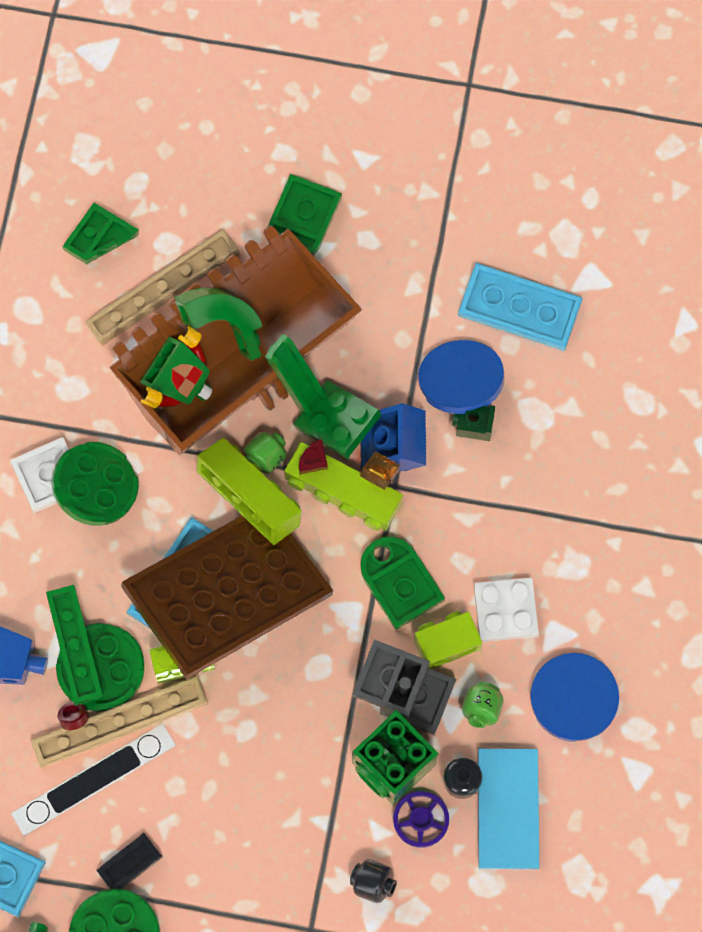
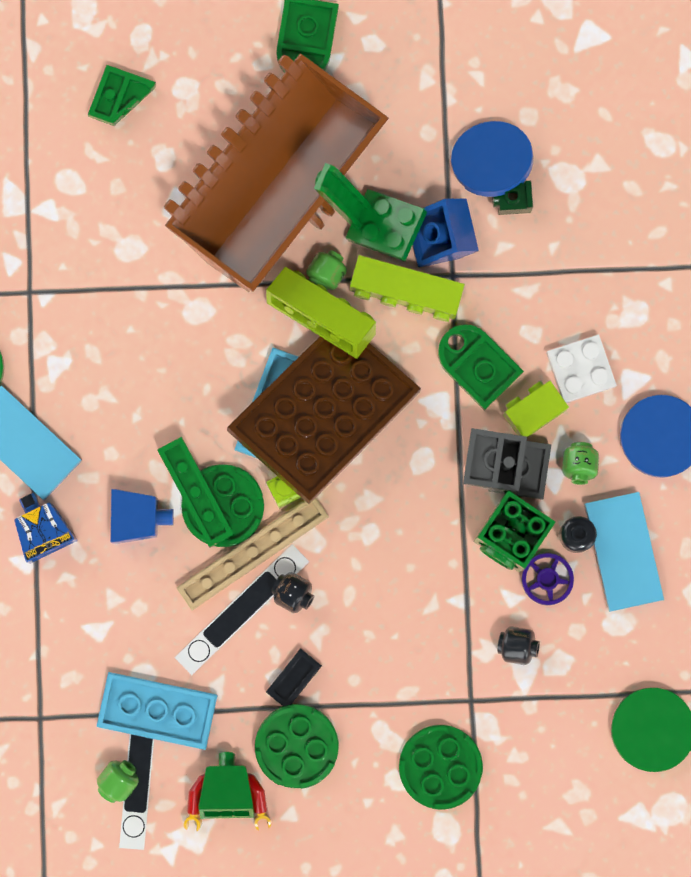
camera: 15 degrees left, 10 degrees up
white plate [10,437,69,514] -> none
green tile [51,442,139,526] -> none
dark red tile [57,702,89,731] -> none
tan tile [85,229,240,347] -> none
torso [140,325,212,408] -> none
green arch [174,287,263,361] -> none
dark red tile [299,439,328,475] -> none
clear orange plate [360,451,400,490] -> none
medium azure tile [458,263,583,351] -> none
none -> black head [271,572,314,613]

